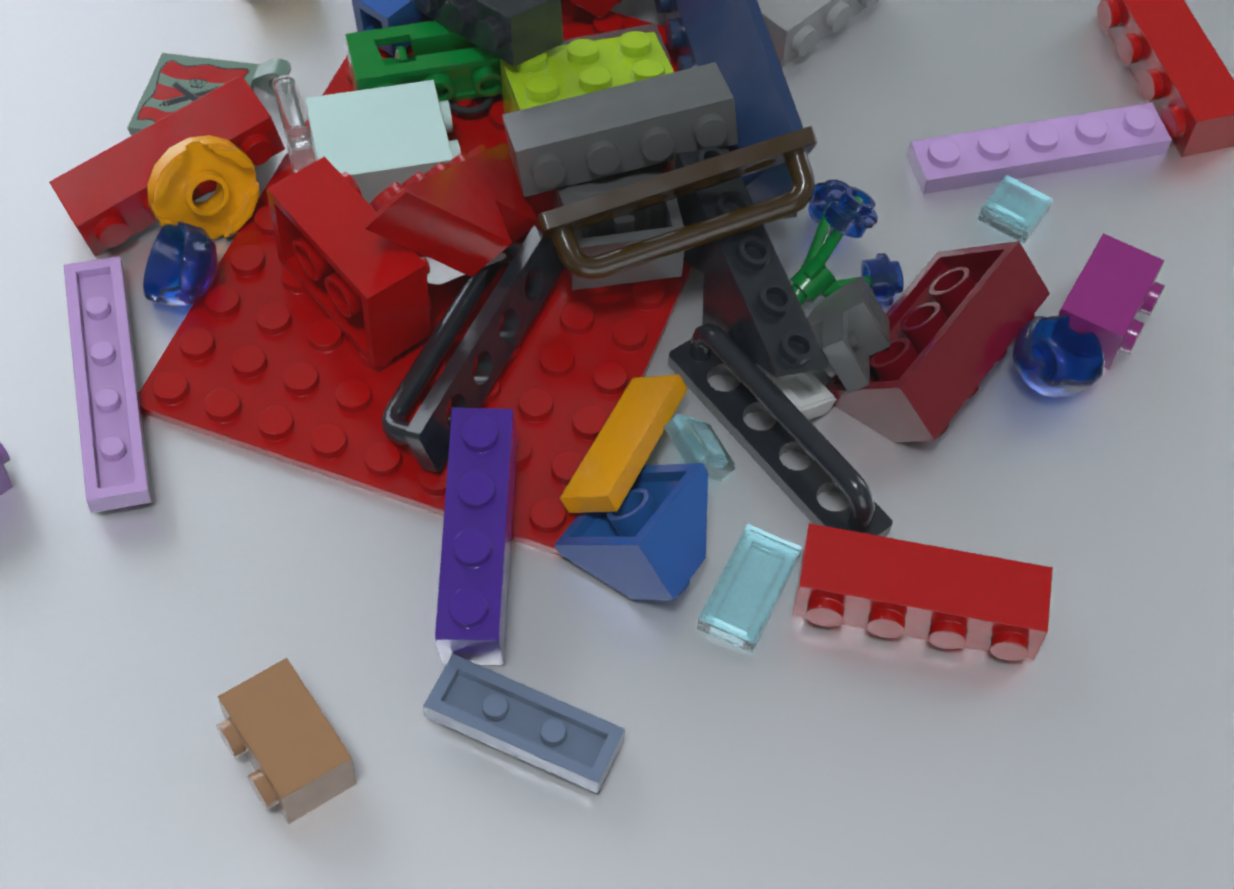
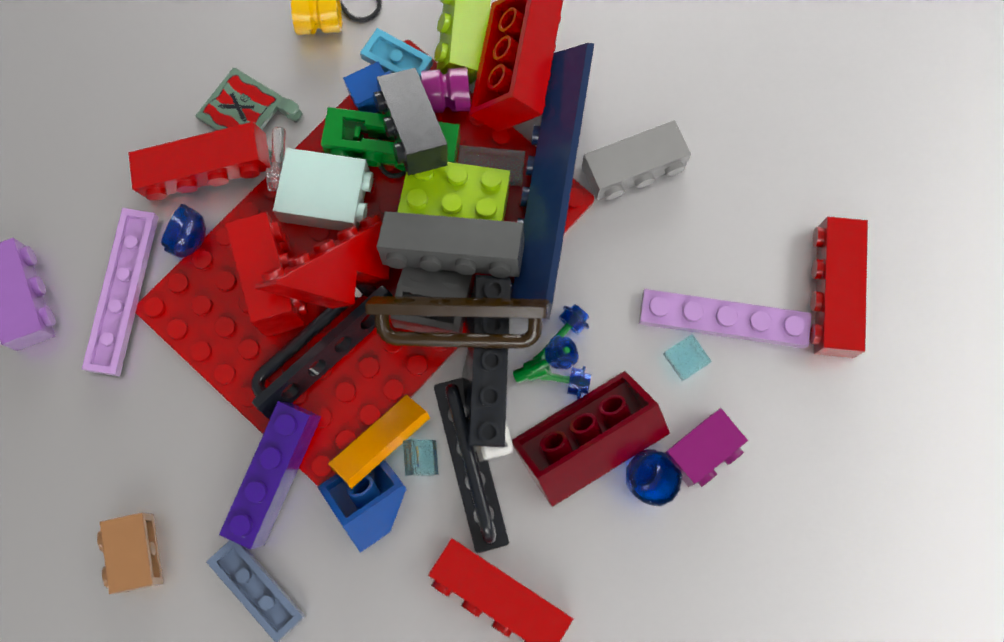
camera: 25 degrees right, 20 degrees up
light orange tile [147,135,259,245] -> none
clear light blue tile [696,524,802,654] -> none
dark grey brick [807,276,890,394] -> none

